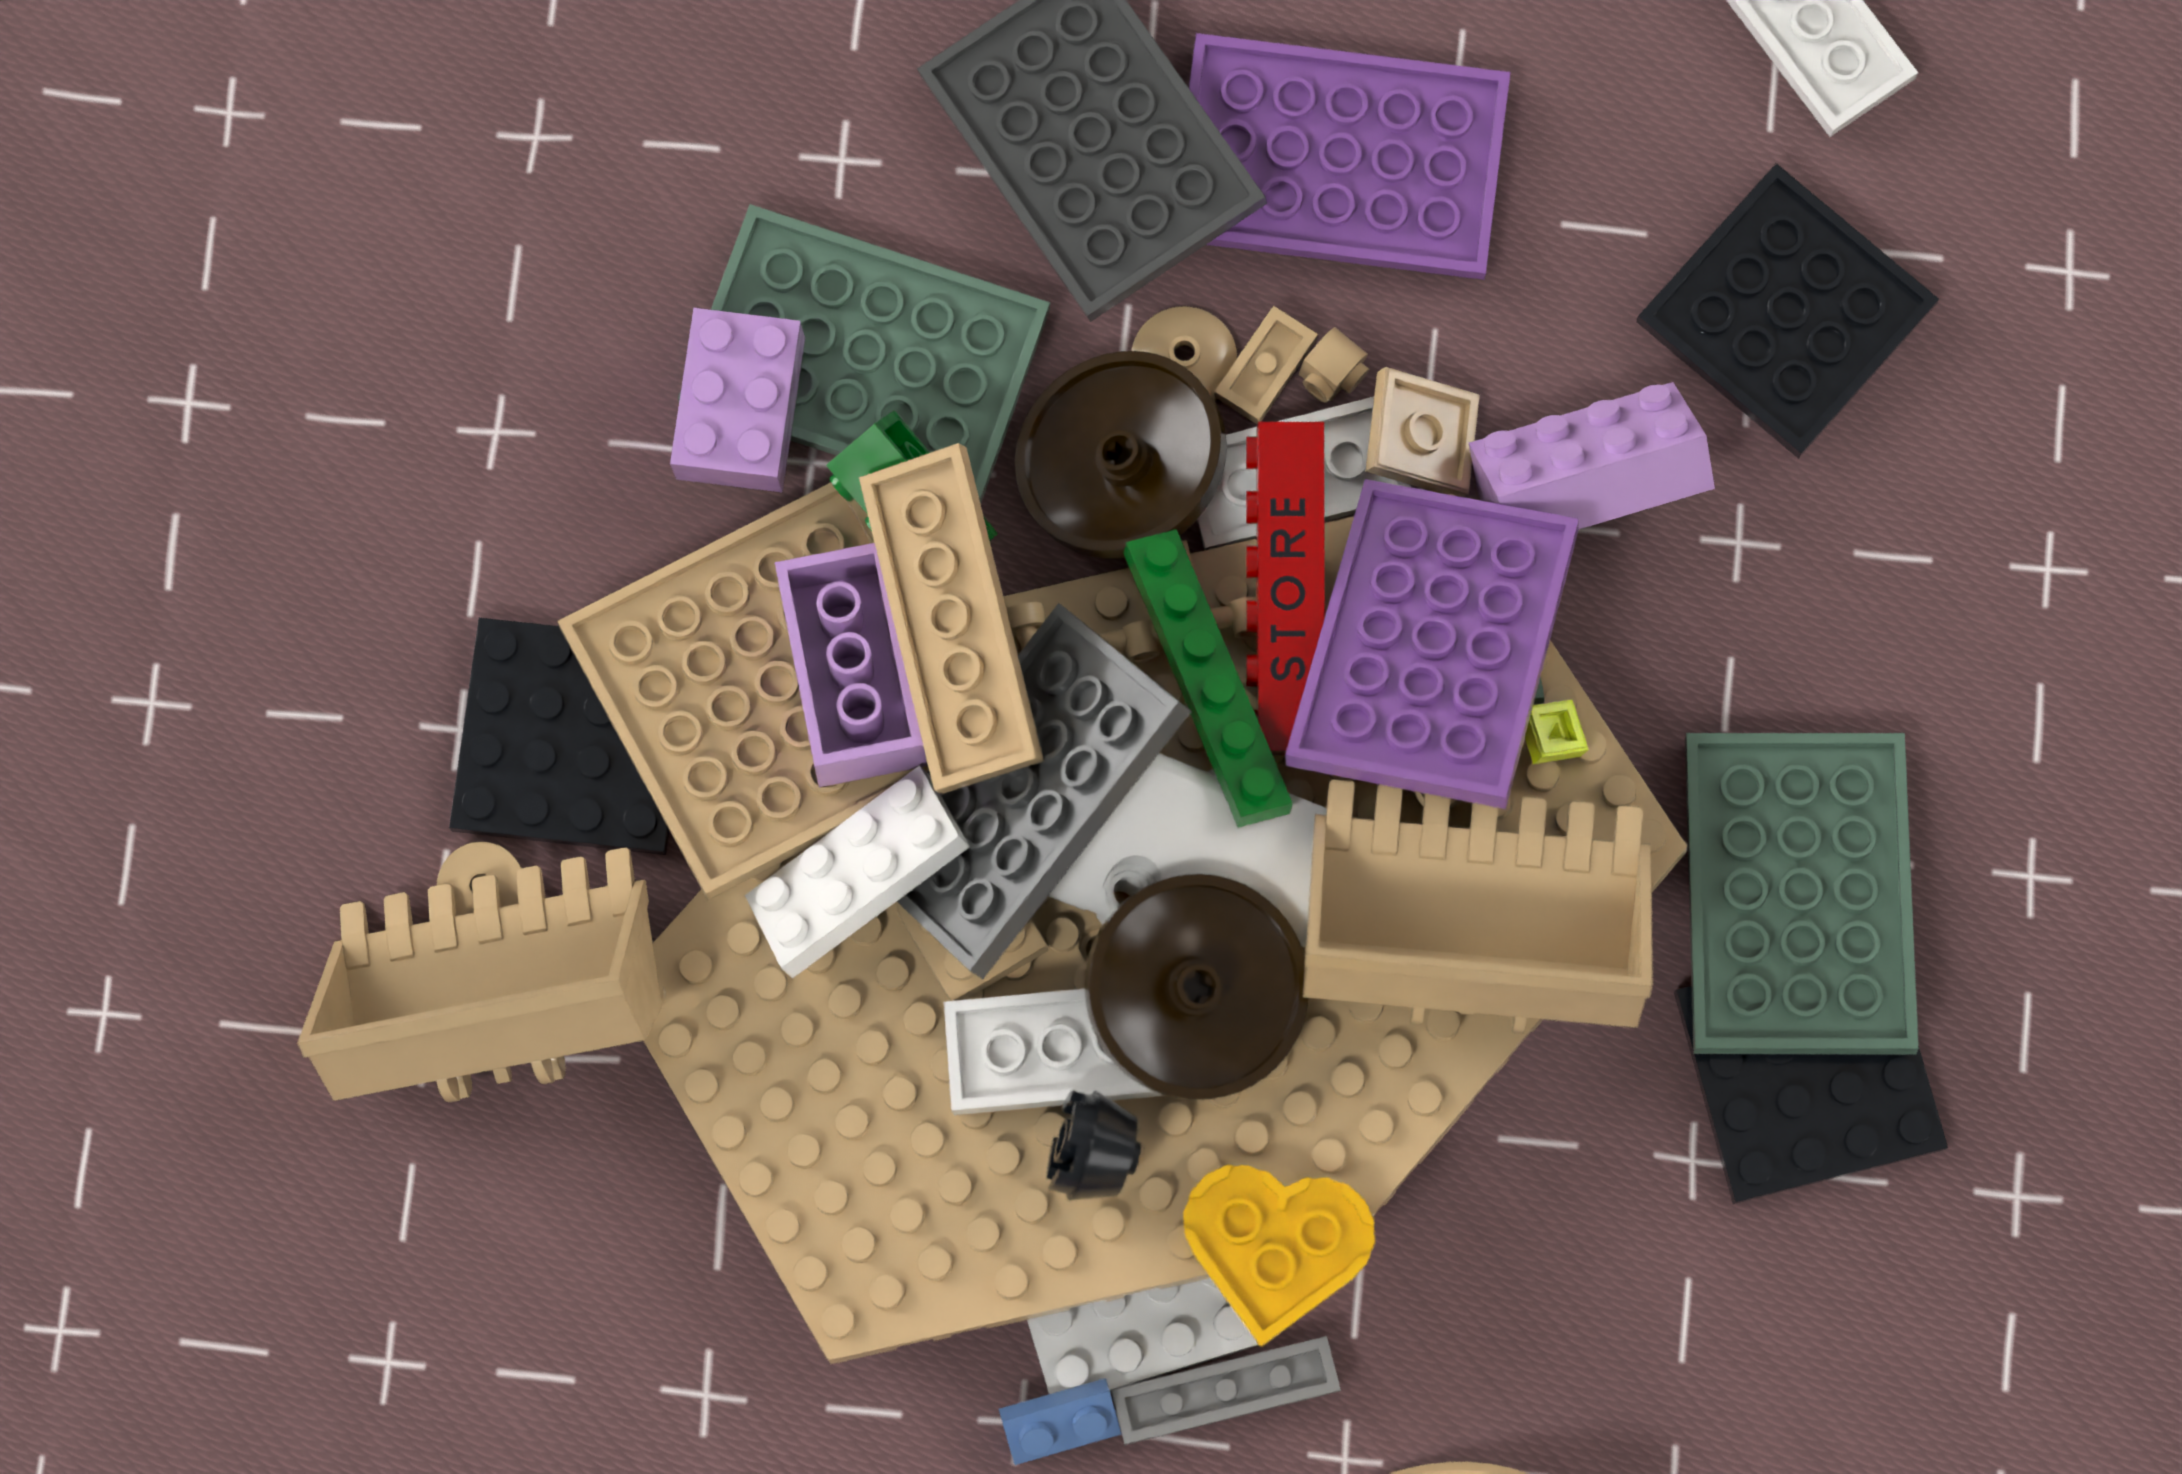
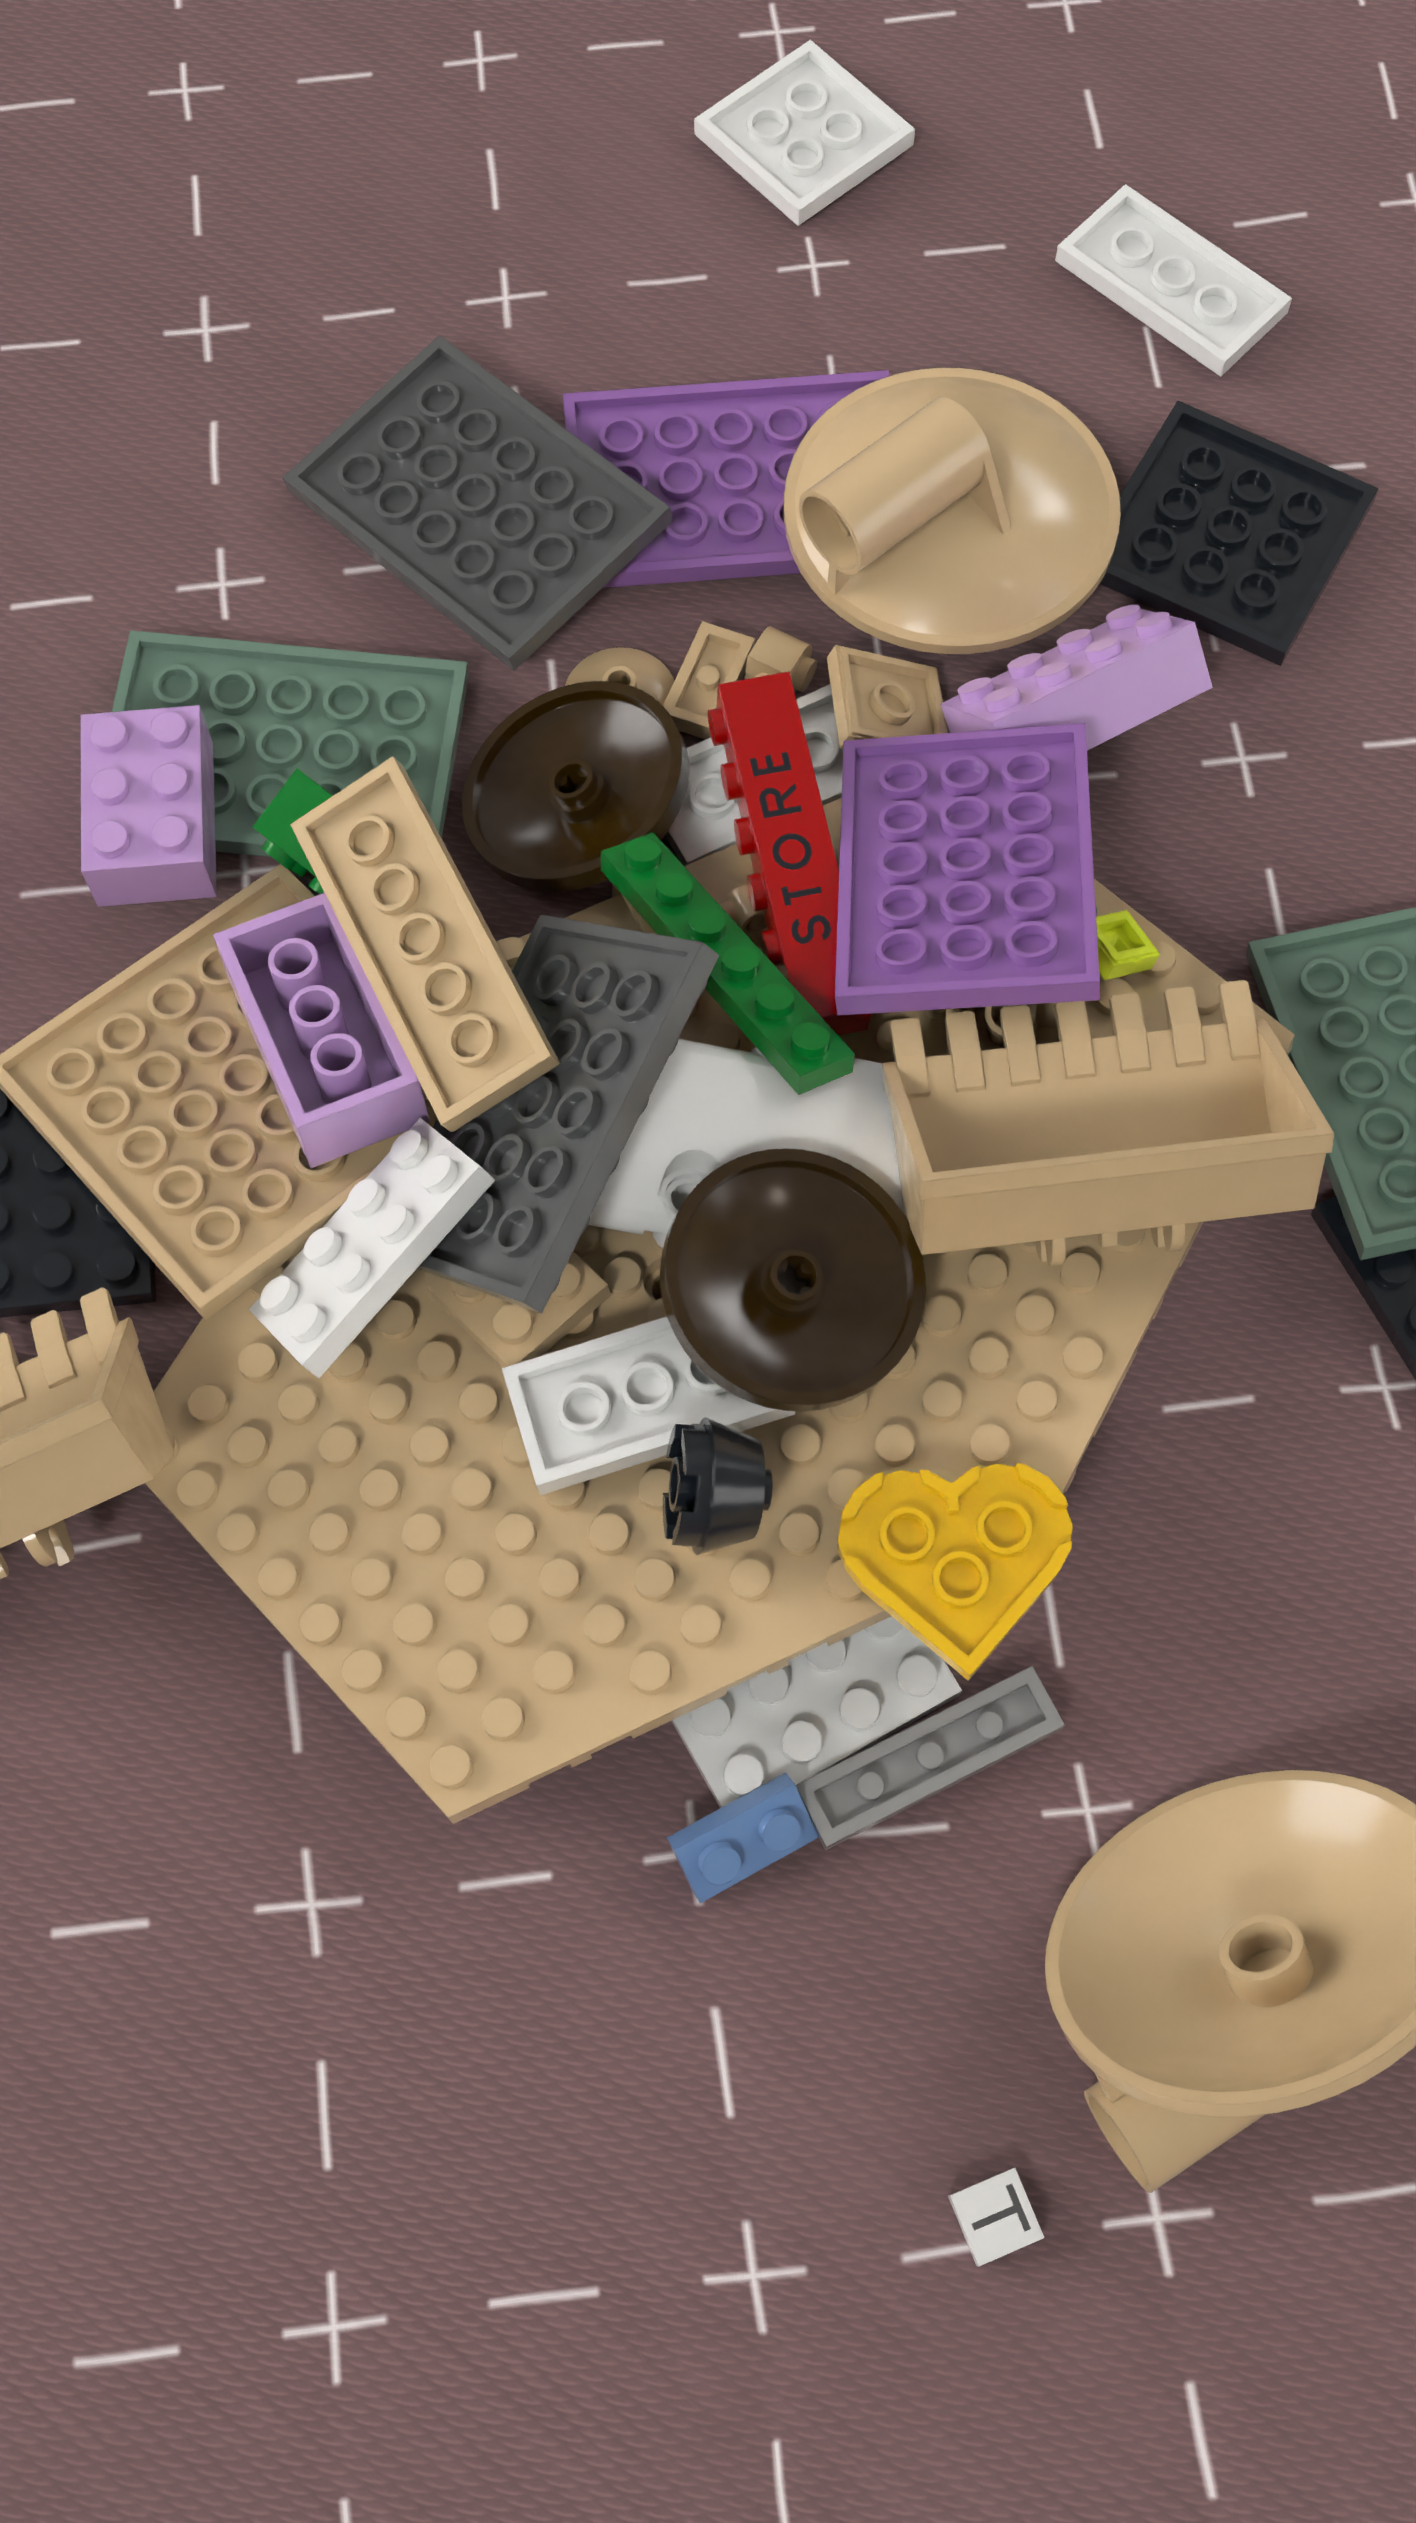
camera: 15 degrees left, 10 degrees down
none -> tan dish [784,368,1121,654]

